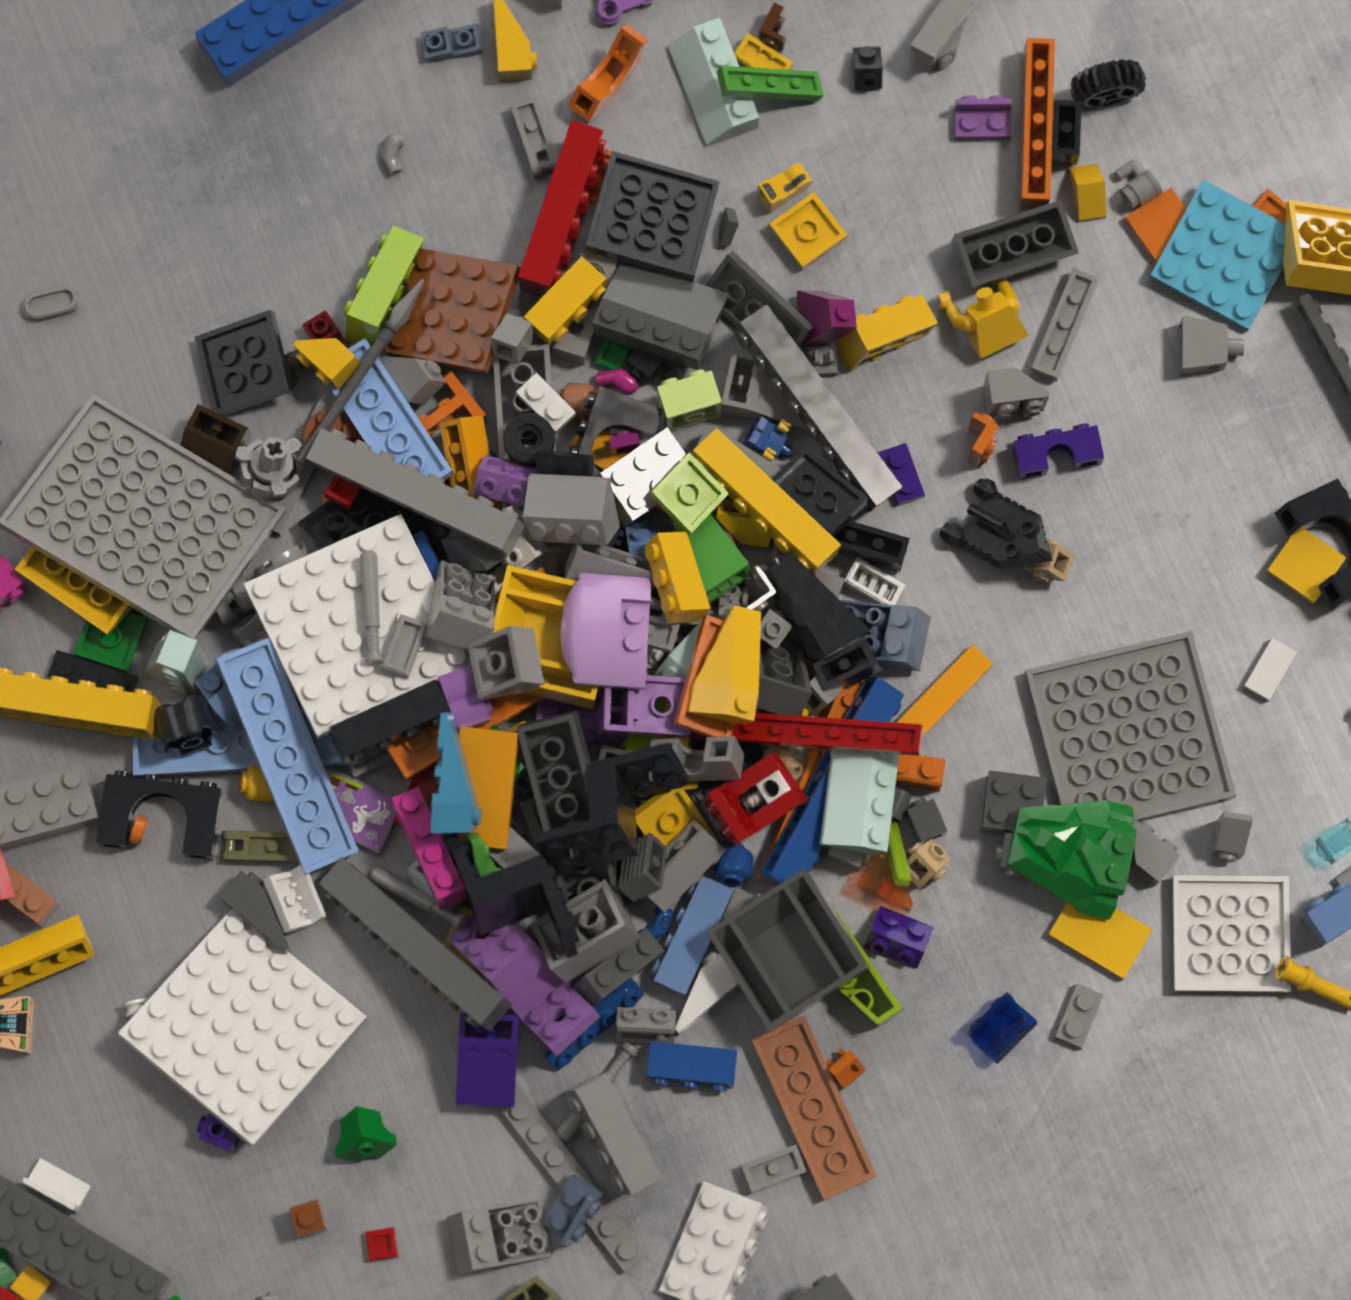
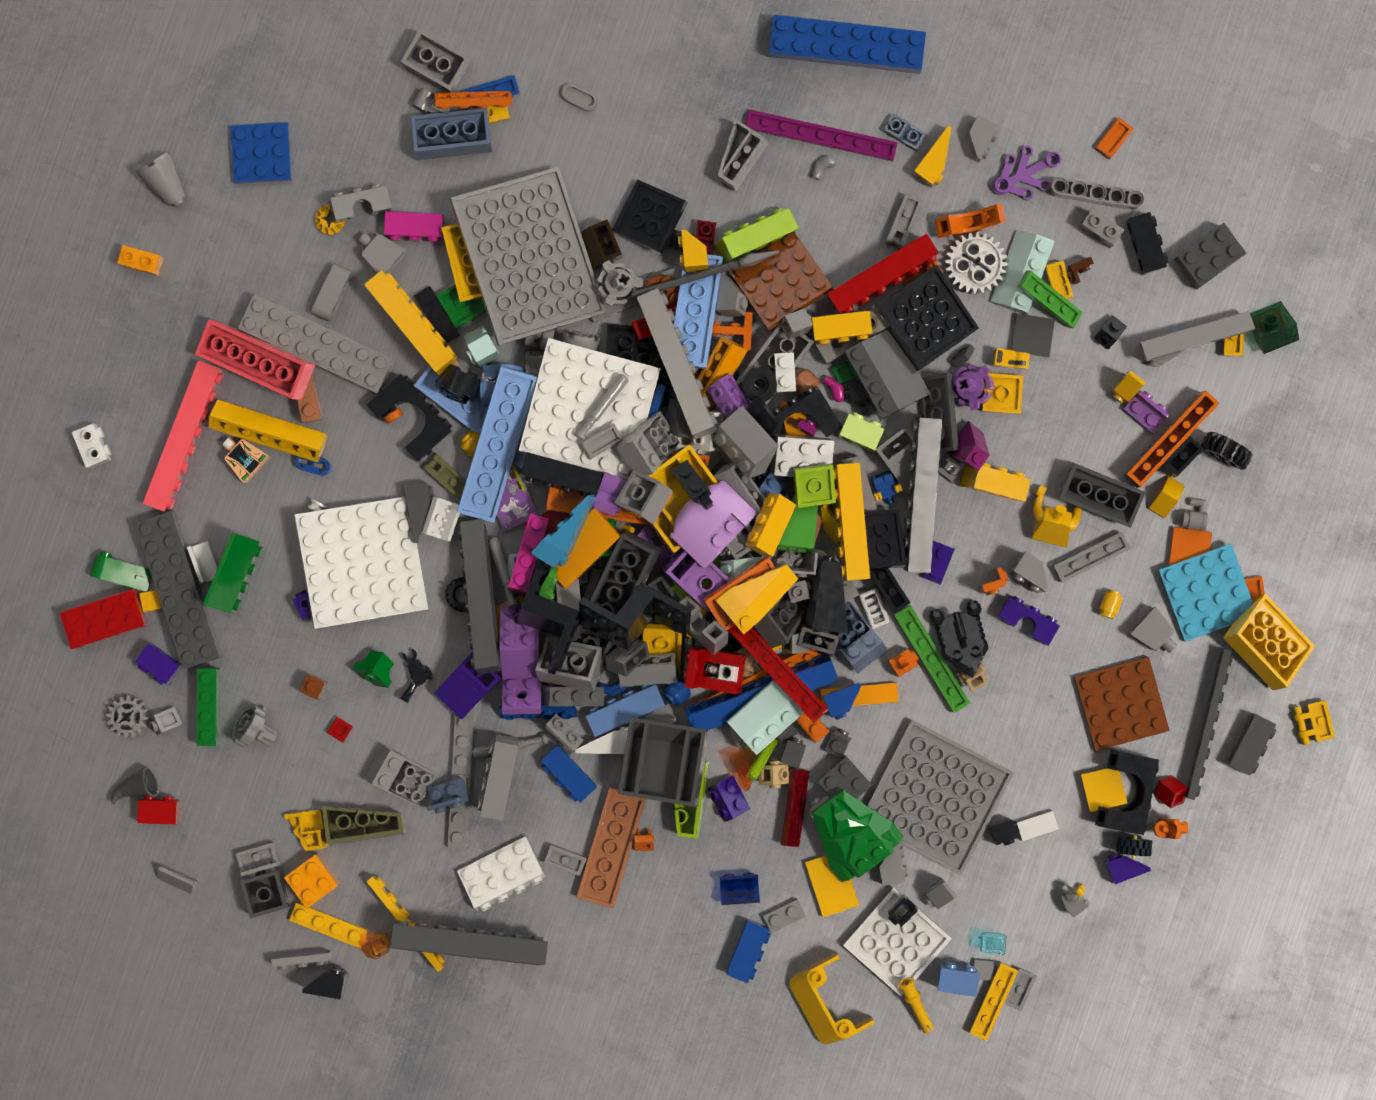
camera: 40 degrees right, 10 degrees up
none -> green slope [203,532,263,614]
none -> blue beam [295,456,332,476]
none -> black piece [400,649,432,703]
none -> black tyre [445,577,468,612]
none -> black hinge [671,460,713,510]
none -> light grey wedge [718,118,768,191]
none -> blue brick [726,919,771,983]
none -> magenta tile [745,109,898,162]
none -> dark red plate [781,769,810,847]
none -> yellow windscreen [789,952,875,1045]
none -> blue slope [823,683,861,720]
none -> dark grey bracket [824,728,852,759]
none -> orange brick [888,649,919,677]
none -> black window [888,894,918,927]
none -> bright green plate [894,605,970,713]
none -> white gear [945,232,1008,295]
none -> medium lavender piece [952,364,995,410]
none -> black brick [988,818,1020,846]
none -> dark grey tile [1011,314,1055,358]
none -> dark orange plate [1074,657,1170,751]
none -> yellow brick [1099,590,1123,619]
none -> yellow slope [1111,371,1146,403]

